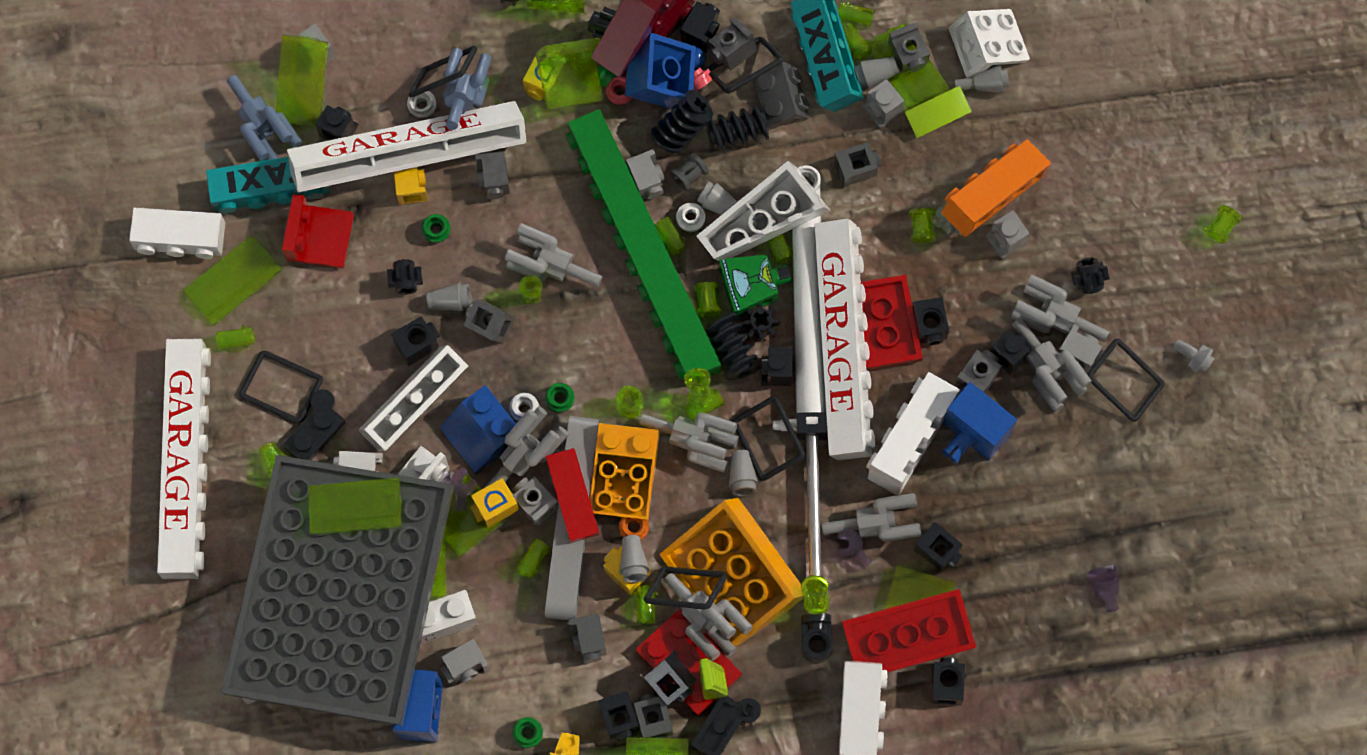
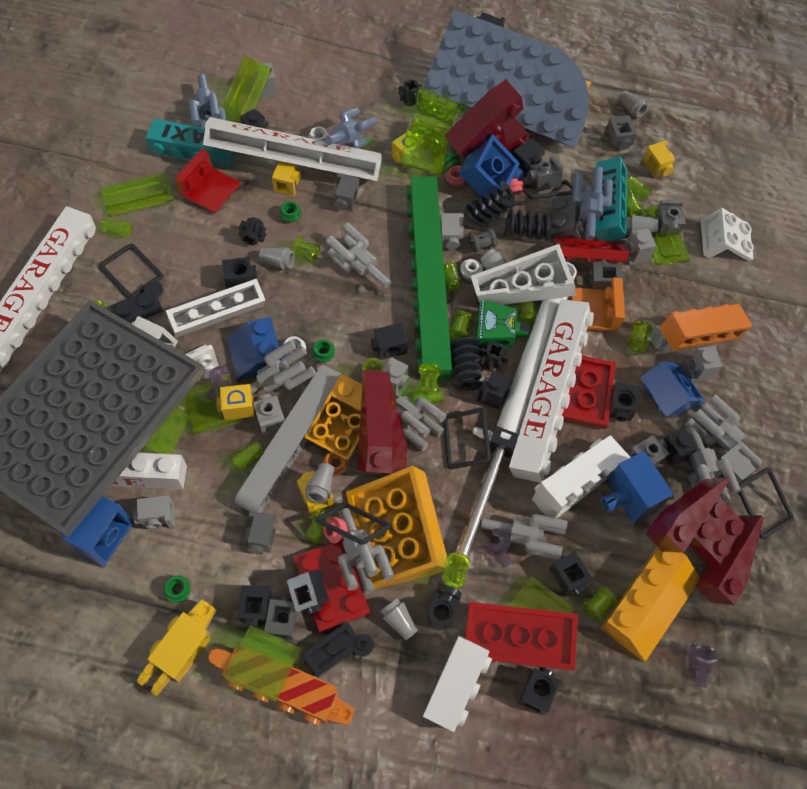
camera: 15 degrees right, 10 degrees down
white brick [129,208,226,259] -> none
clear neon green piece [308,478,402,535] -> none
black piece [409,46,477,97] -> none
flat silver brick [464,299,516,343] -> none
clear neon green pin [519,275,543,304] -> none
red tile [545,448,600,543] -> none
lime slope [699,658,728,700] -> none
light grey cone [729,450,759,497] -> none
lime slope [905,85,972,138] -> none
light grey cone [955,64,1010,93] -> none
black gear [1071,257,1110,294] -> none
none -> clear neon green bush [291,235,320,263]
none -> coral plate [324,516,348,543]
none -> dark red wedge [357,370,408,473]
none -> black brick [371,323,408,360]
none -> light grey cone [380,598,418,640]
none -> light grey brick [383,357,411,398]
none -> red plate [553,237,629,264]
none -> orange bracket [571,278,625,332]
none -> sand blue plant [573,167,613,240]
none -> clear neon green bush [582,586,618,621]
none -> light orange slope [600,547,700,662]
none -> blue slope [640,361,706,417]
none -> dark red wedge [645,478,764,606]

